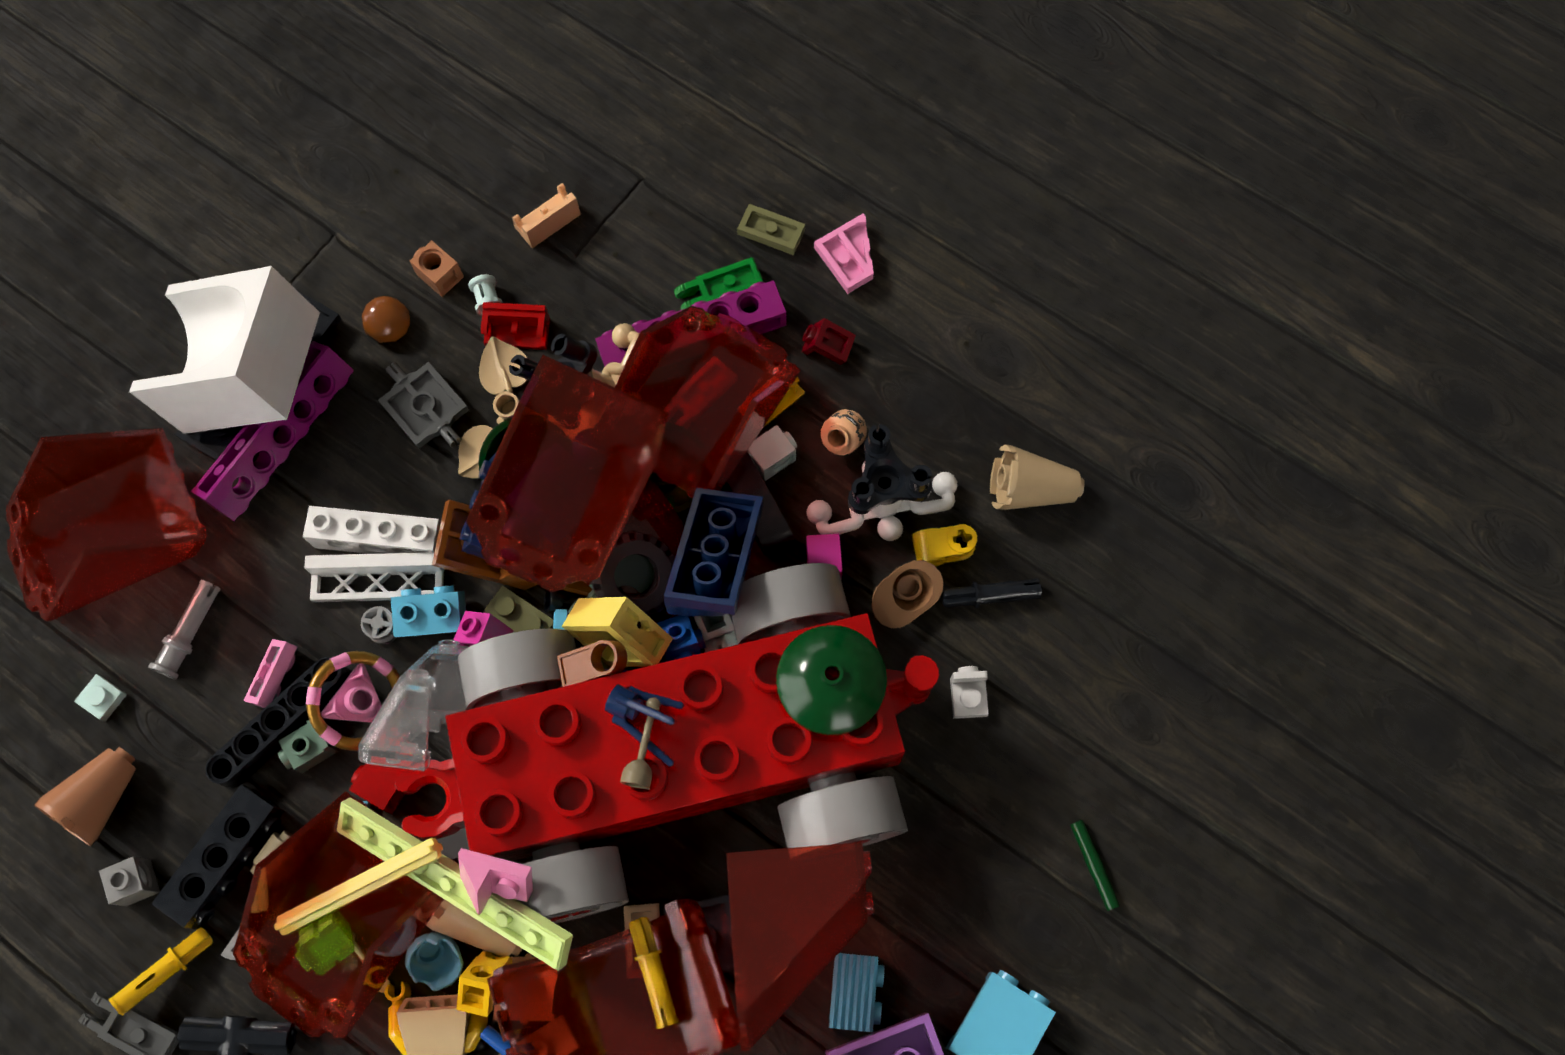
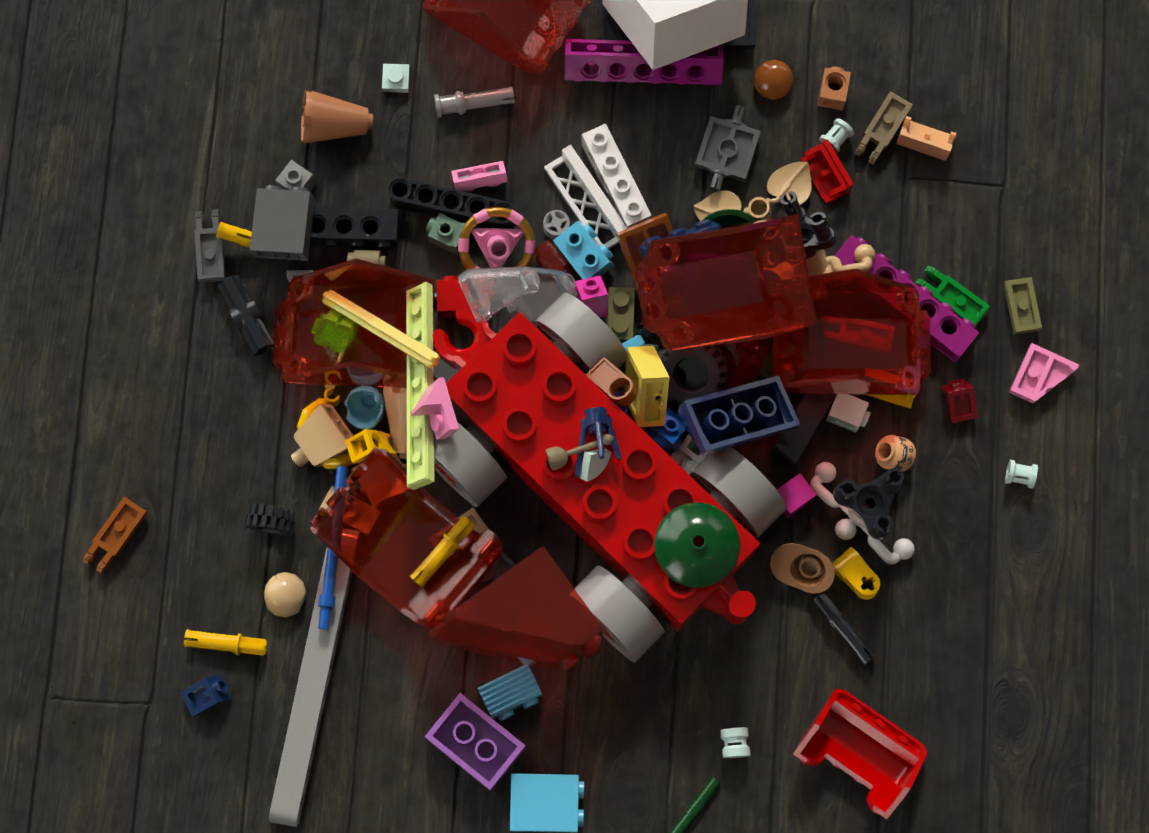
camera: 55 degrees right, 5 degrees up
white bracket [950,666,988,719] -> none
tan cone [990,445,1085,510] -> none
none -> dark grey brick [250,185,315,261]
none -> clear red brick [534,240,571,280]
none -> light aqua tile [580,449,611,481]
none -> light aqua wheel [720,727,750,758]
none -> red windscreen [793,689,927,819]
none -> dark tan hinge [854,91,913,165]
none -> light aqua bush [1005,459,1038,489]

